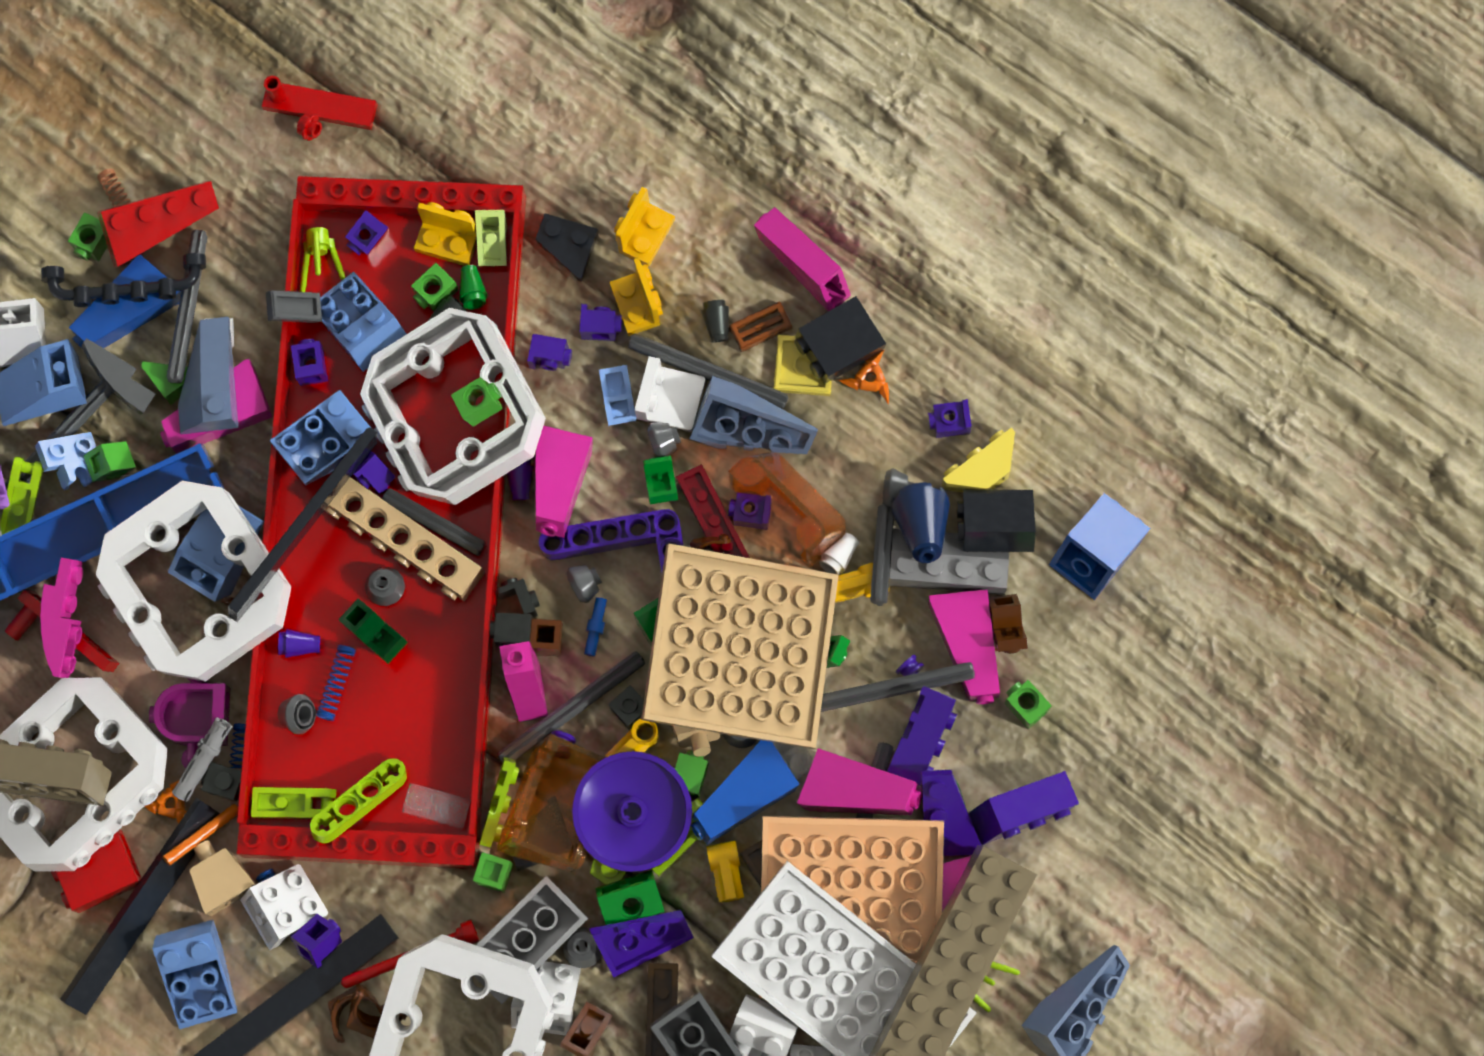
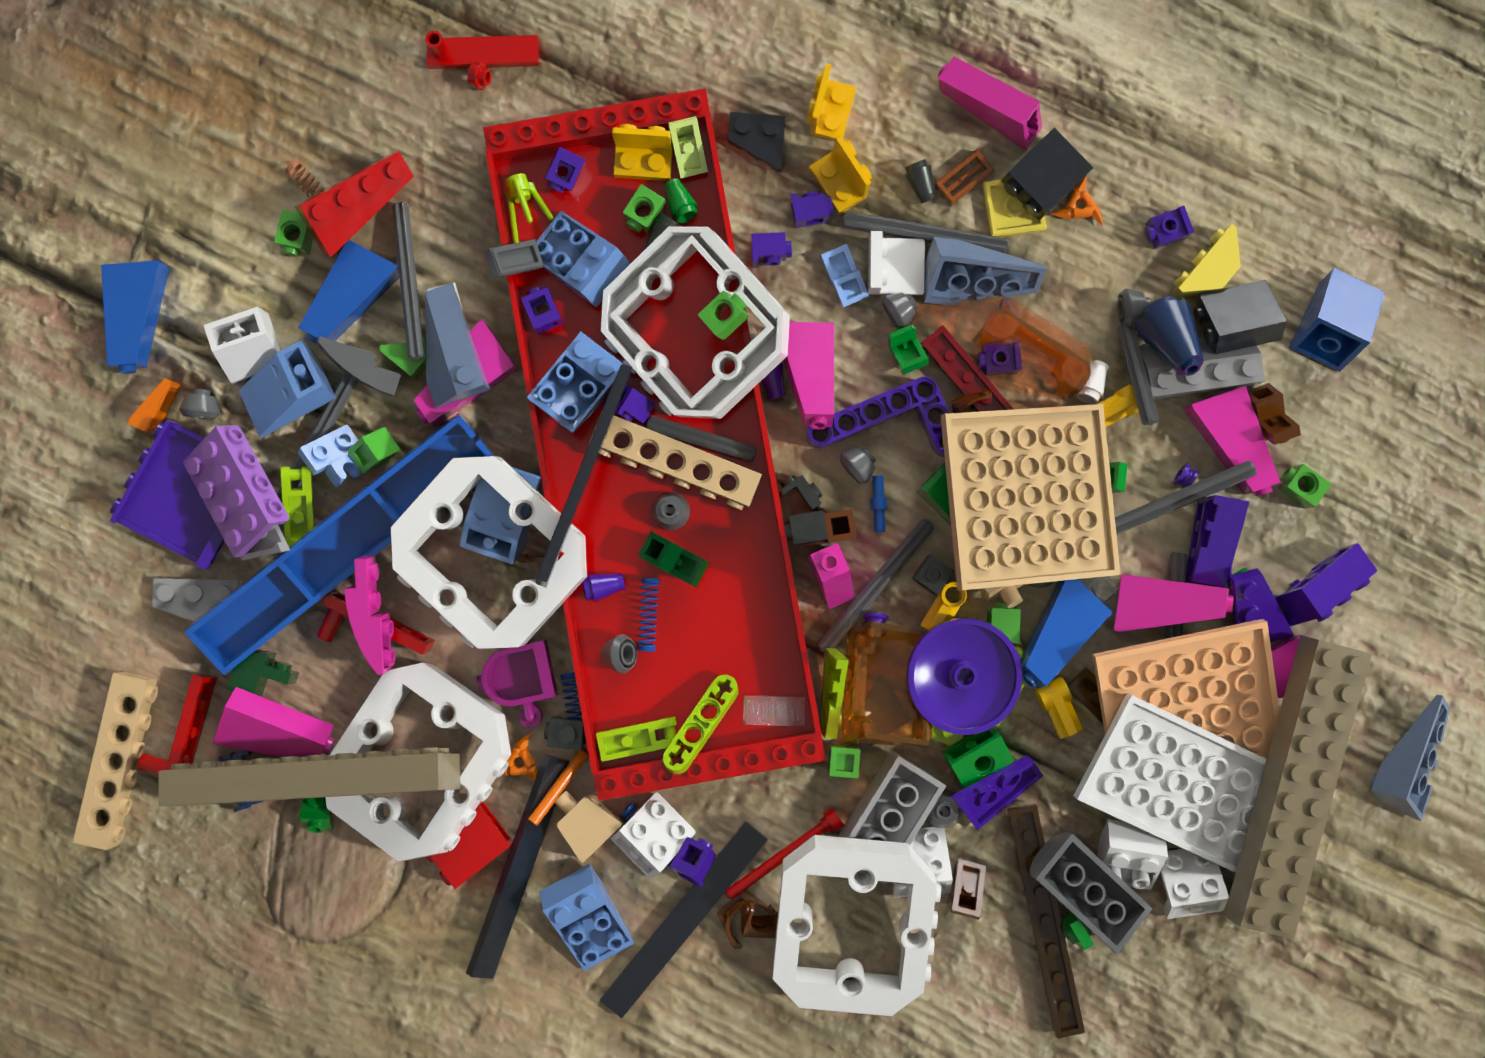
camera: 15 degrees left, 10 degrees up
black bar [41,253,206,307] -> none
light grey pin [172,717,232,801] -> none

